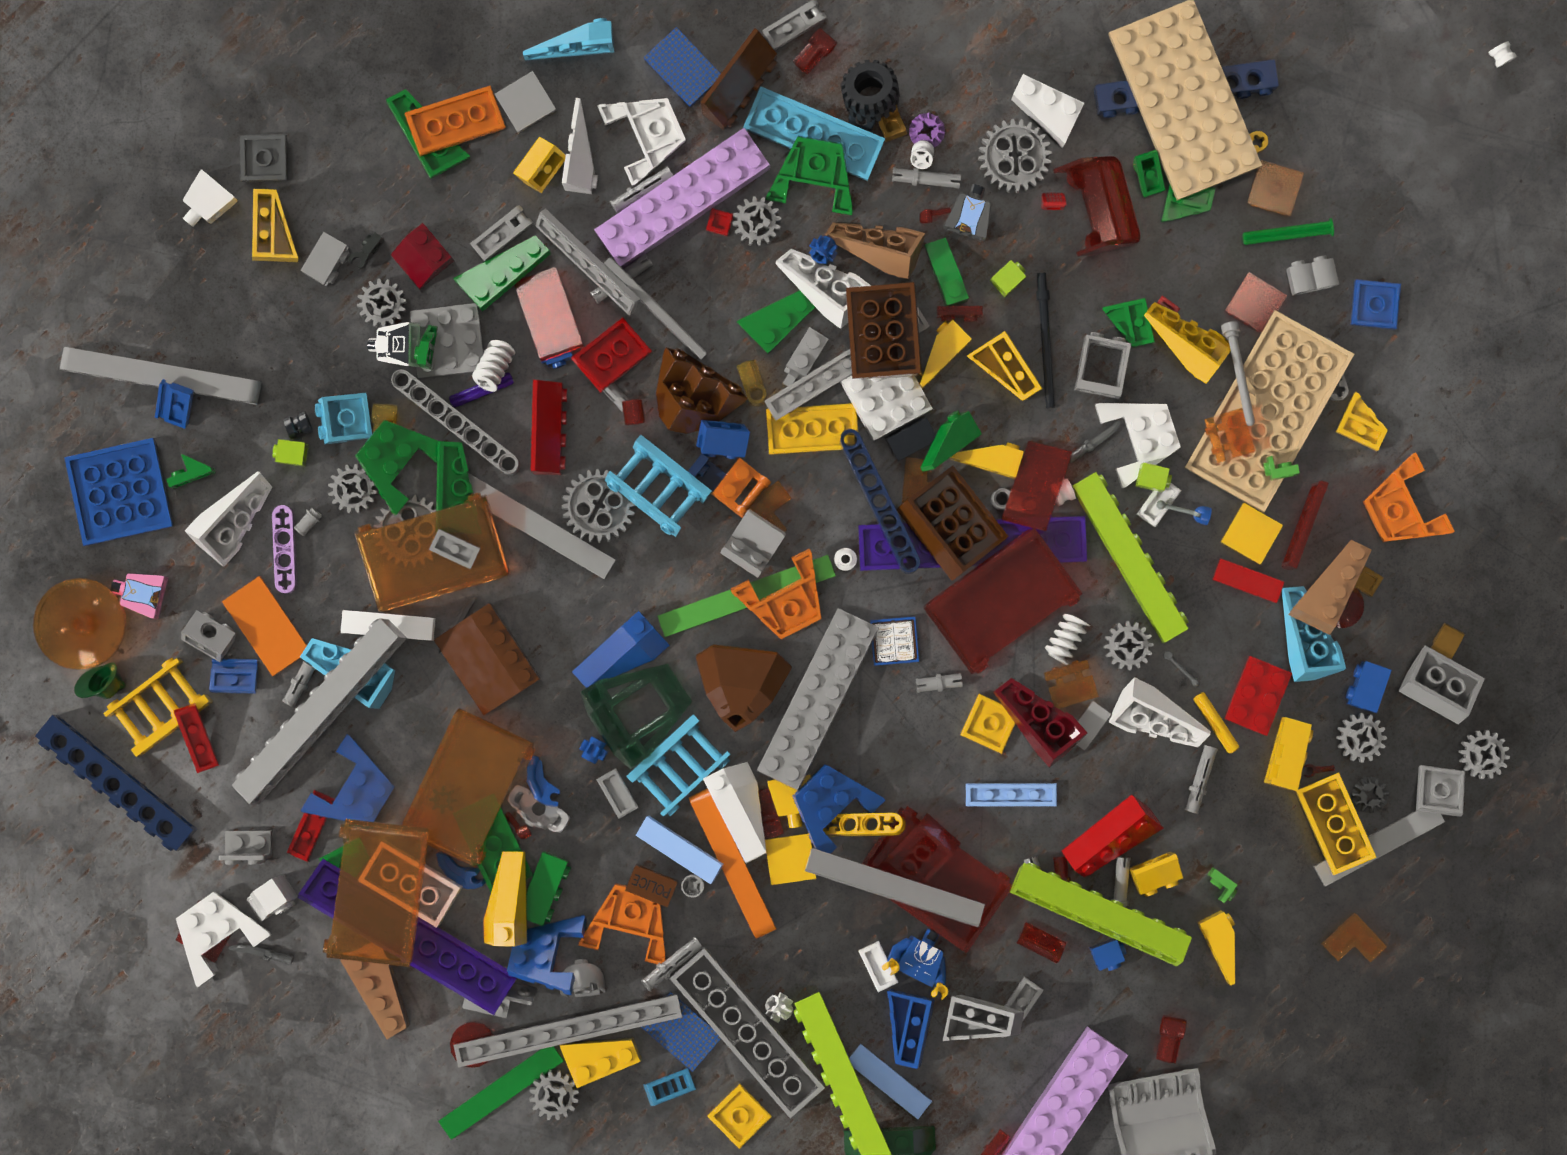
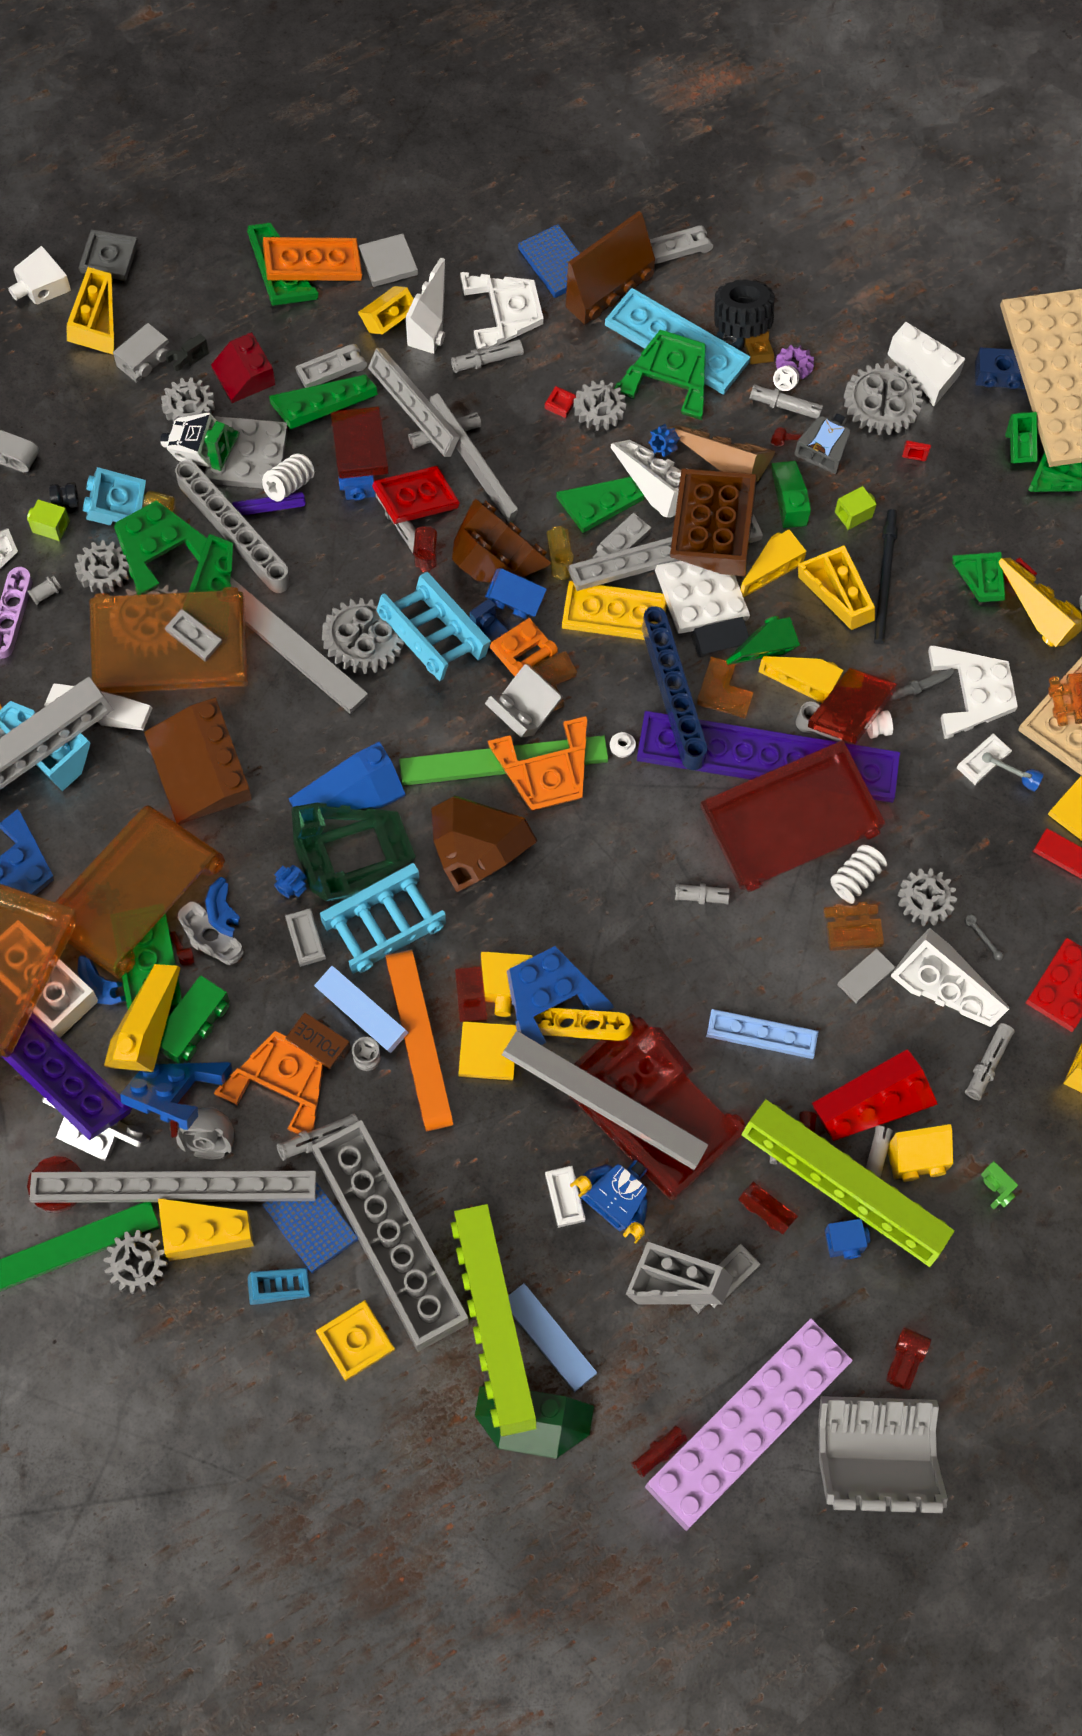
camera: 10 degrees right, 20 degrees down
medium azure wedge [523,18,615,60] -> none
red slope [531,380,568,475] -> none
lavender brick [594,128,770,269] -> none
white wedge [703,762,767,864] -> none
light grey plate [757,608,879,791] -> none
white gear [765,992,793,1023] -> none
clear red piece [793,28,838,75] -> none
tile [870,617,919,666] -> none
blue wedge [887,989,935,1069] -> none
reddish brown slope [896,465,1009,581] -> none
clear red plate [936,306,983,322] -> none
yellow tile [960,694,1015,754] -> none
dark red wedge [994,678,1087,768] -> none
clear red windscreen [1053,156,1141,256] -> none
lime brick [1072,472,1189,643] -> none
light grey window [1074,332,1131,399] -> none
lime brick [1135,462,1172,492] -> none
yellow axle [1193,692,1239,754] -> none
yellow slope [1197,910,1235,985] -> none

